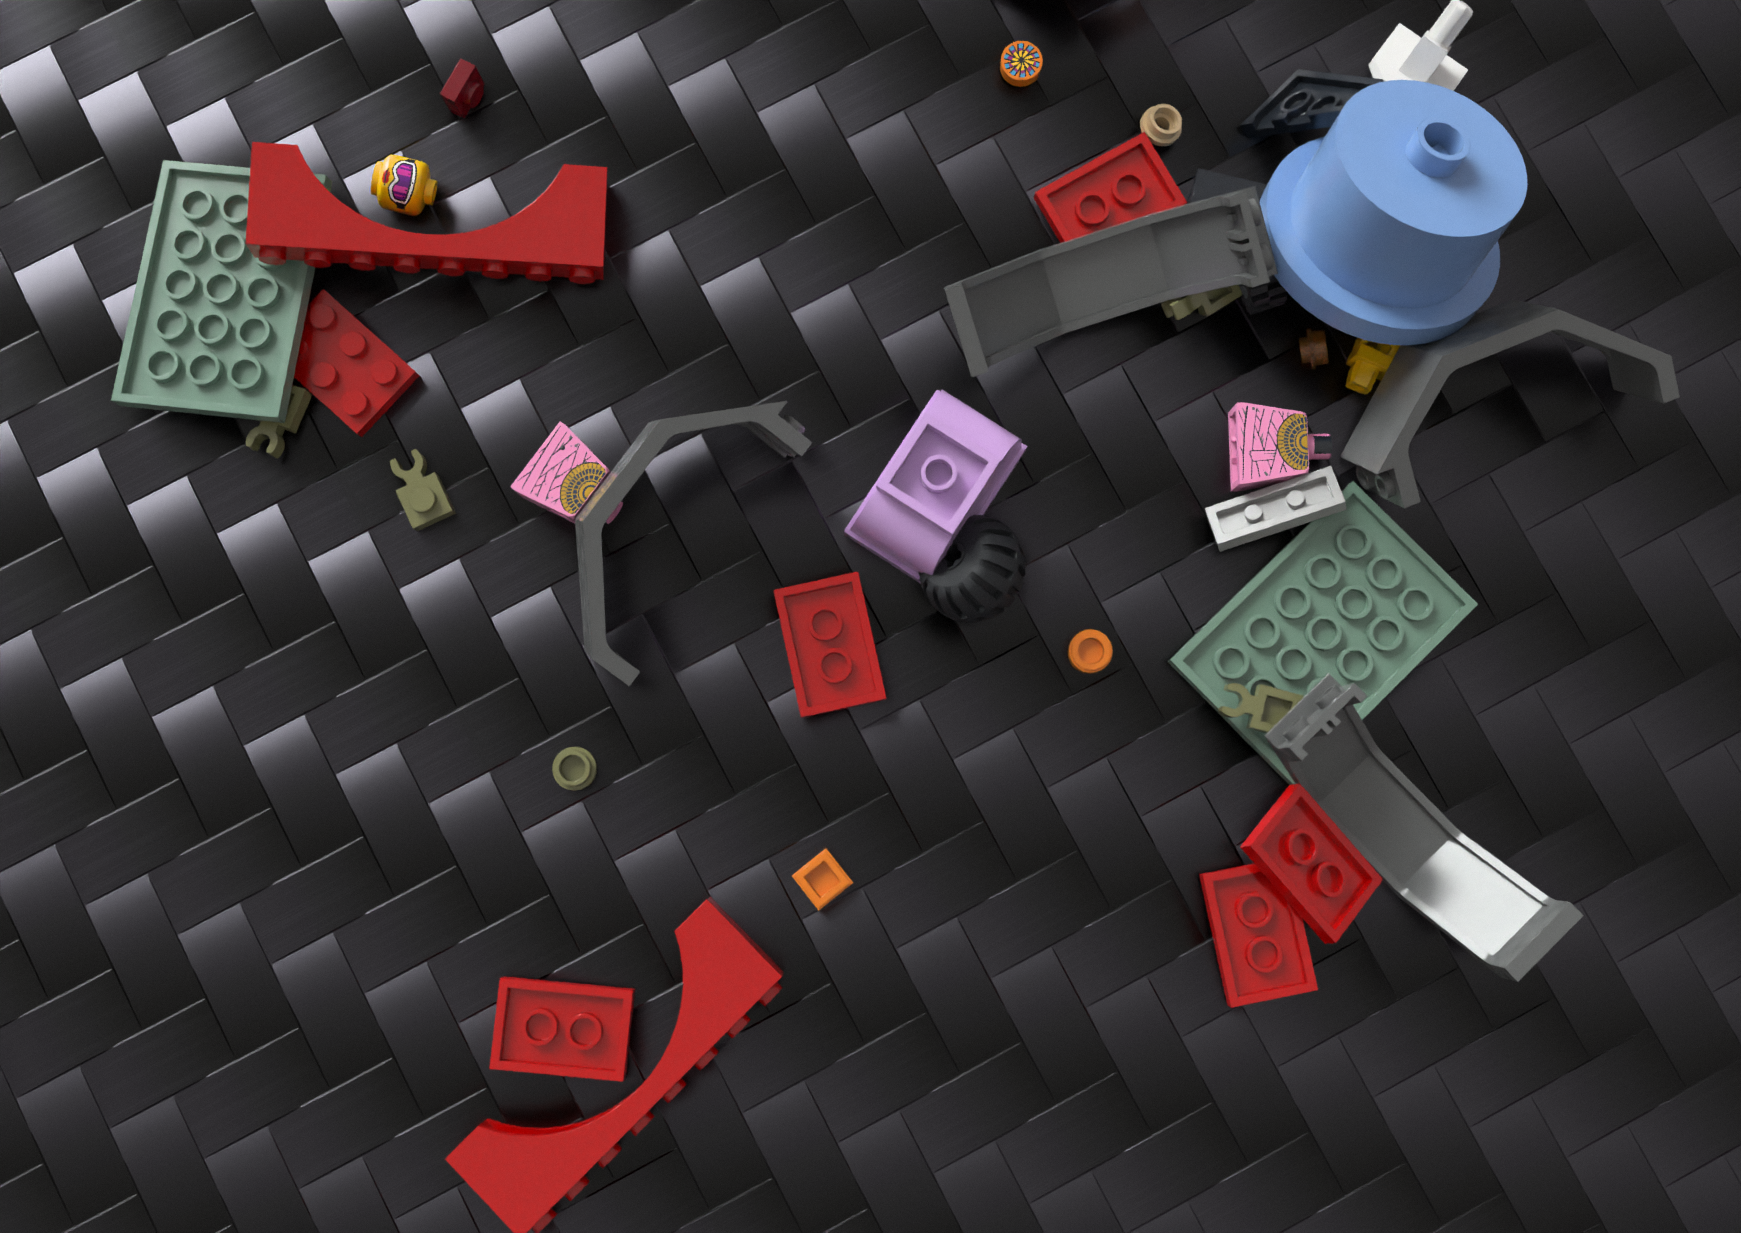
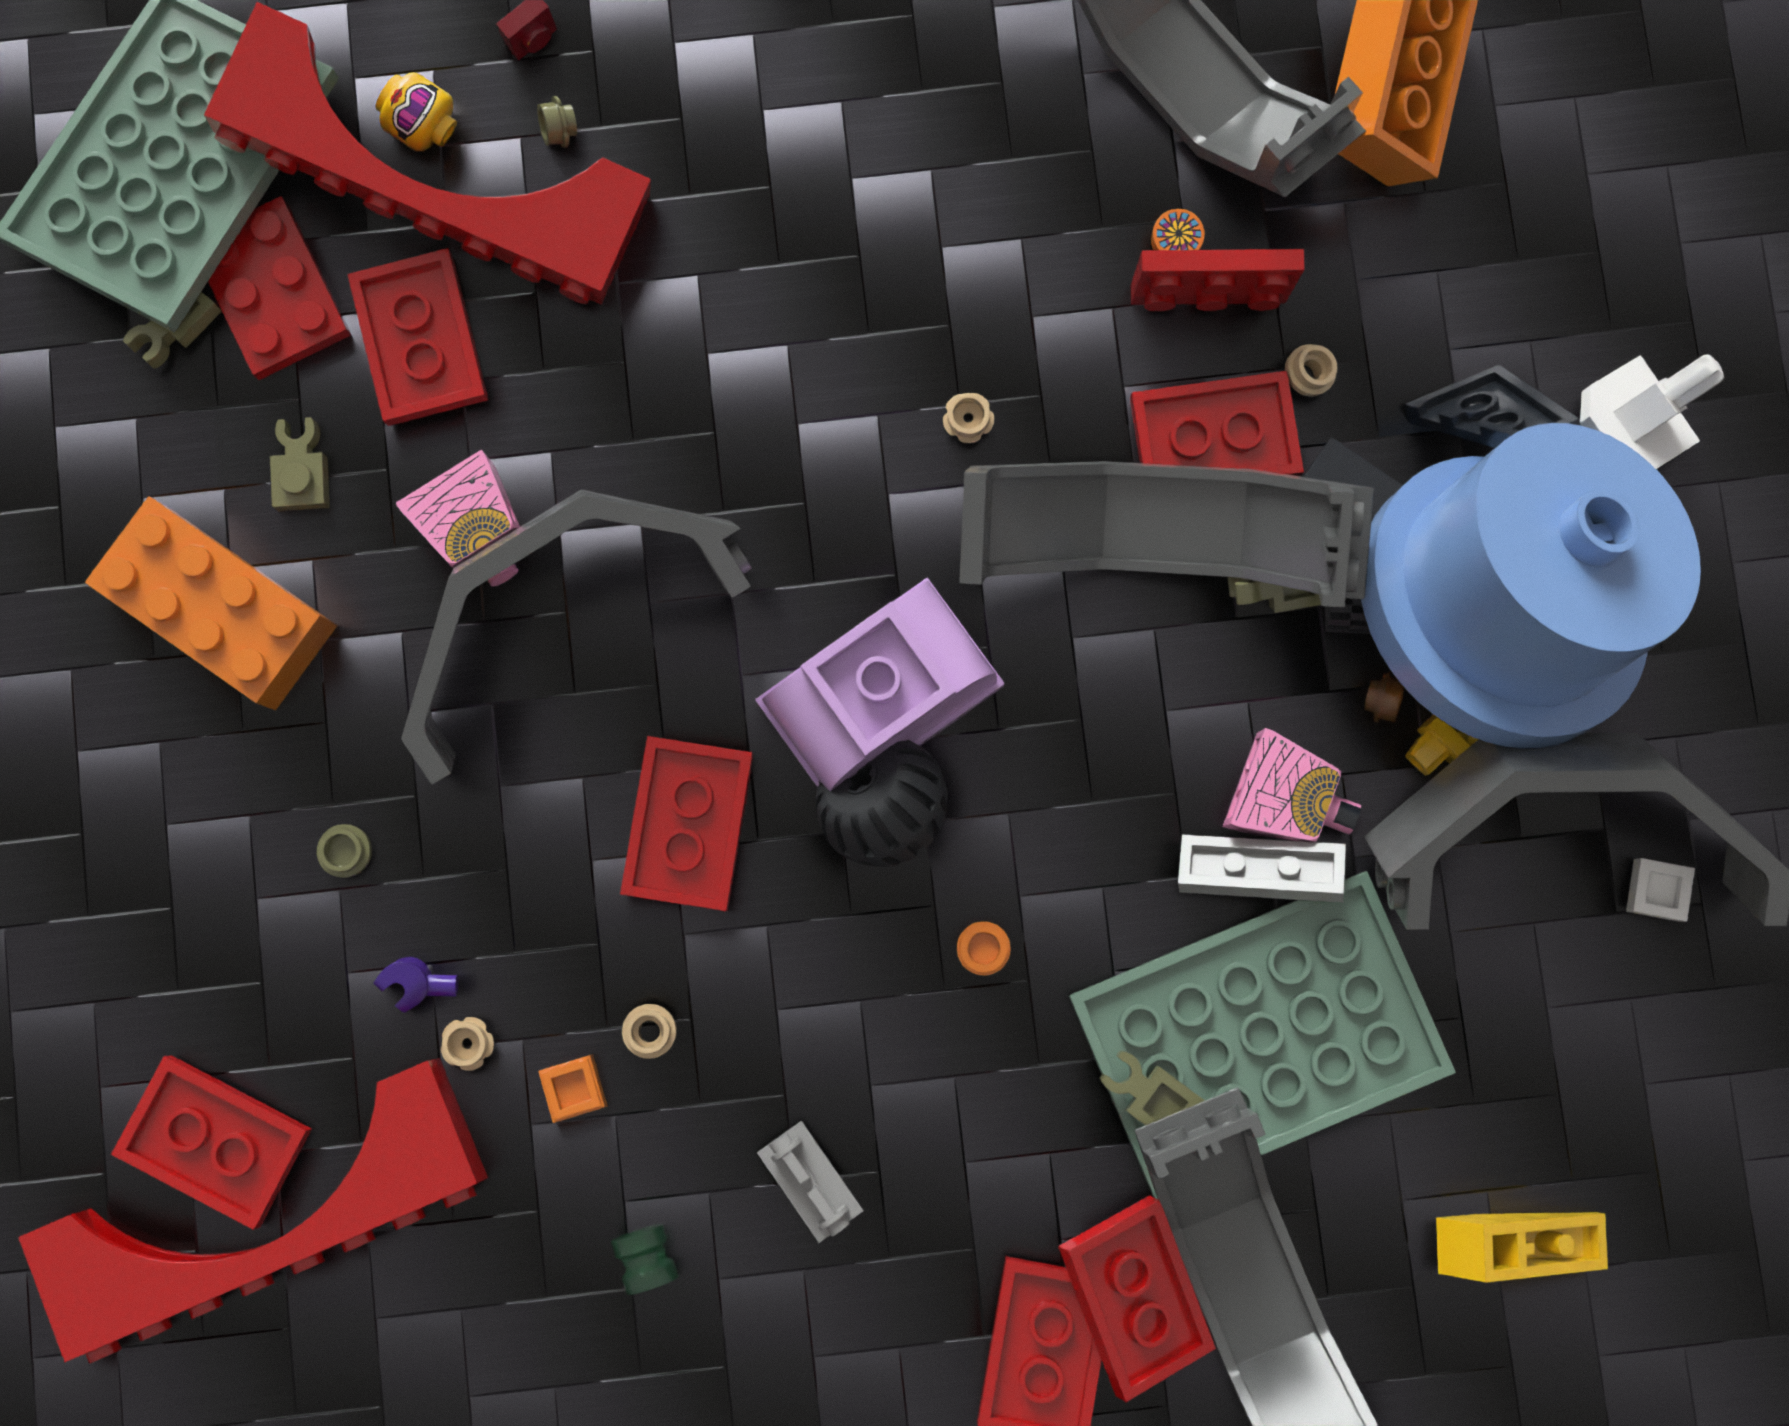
camera: 25 degrees right, 0 degrees up
none -> orange brick [85,496,338,711]
none -> red plate [347,248,489,426]
none -> dark purple piece [373,957,458,1013]
none -> tan plate [441,1017,494,1071]
none -> olive plate [537,96,577,148]
none -> clear green wheel [610,1223,679,1295]
none -> tan plate [622,1004,677,1059]
none -> light grey hinge [757,1120,864,1243]
none -> tan plate [943,393,994,443]
none -> red plate [1131,249,1305,311]
none -> yellow slope [1436,1212,1608,1283]
none -> white plate [1626,858,1695,922]

